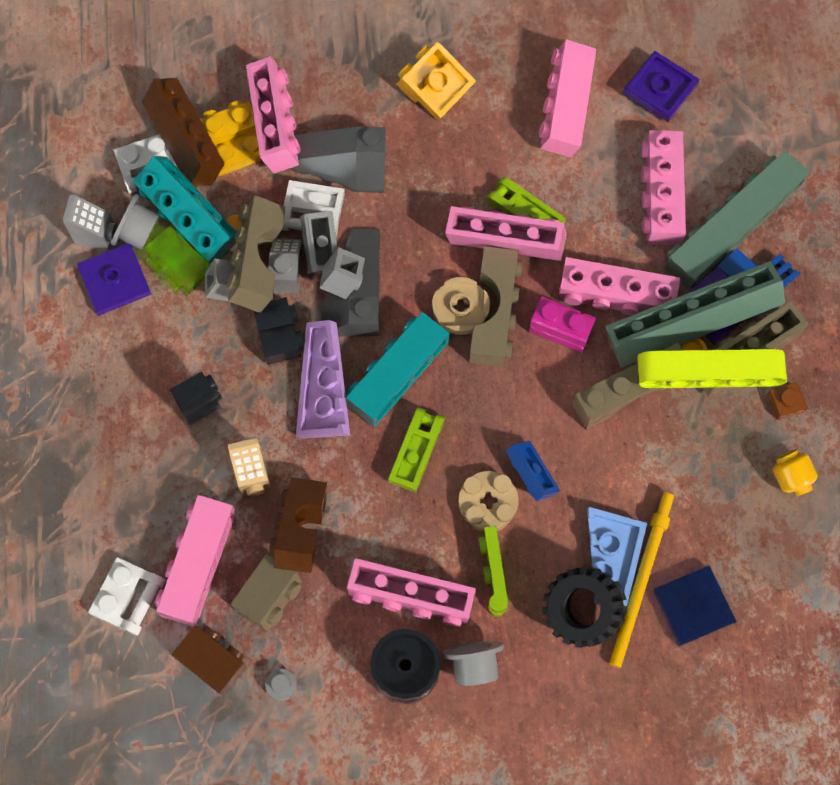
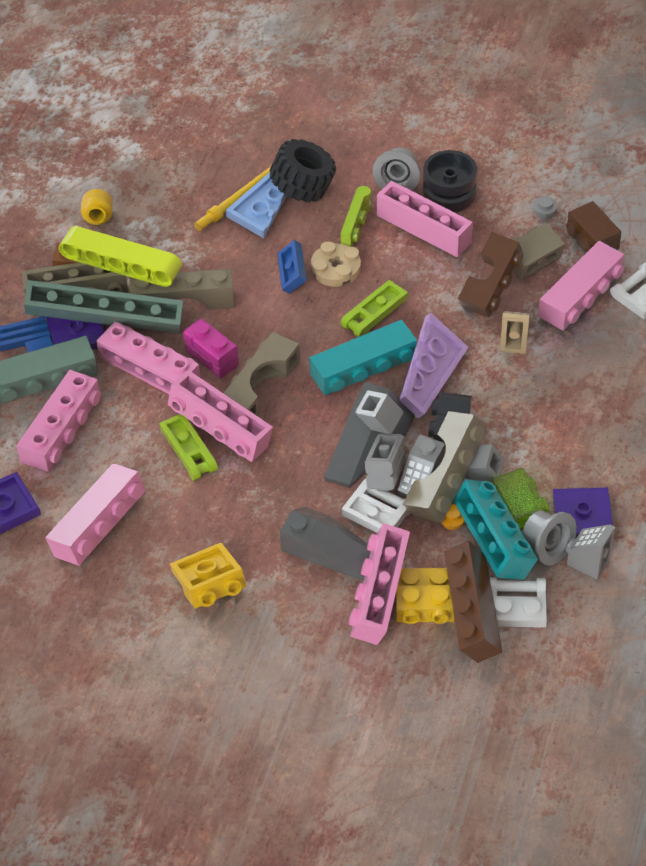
camera: 155 degrees left, 20 degrees down
black brick [170,371,223,425] -> none
tan plate [432,277,490,335] -> none
clear blue plate [653,565,737,647] -> none

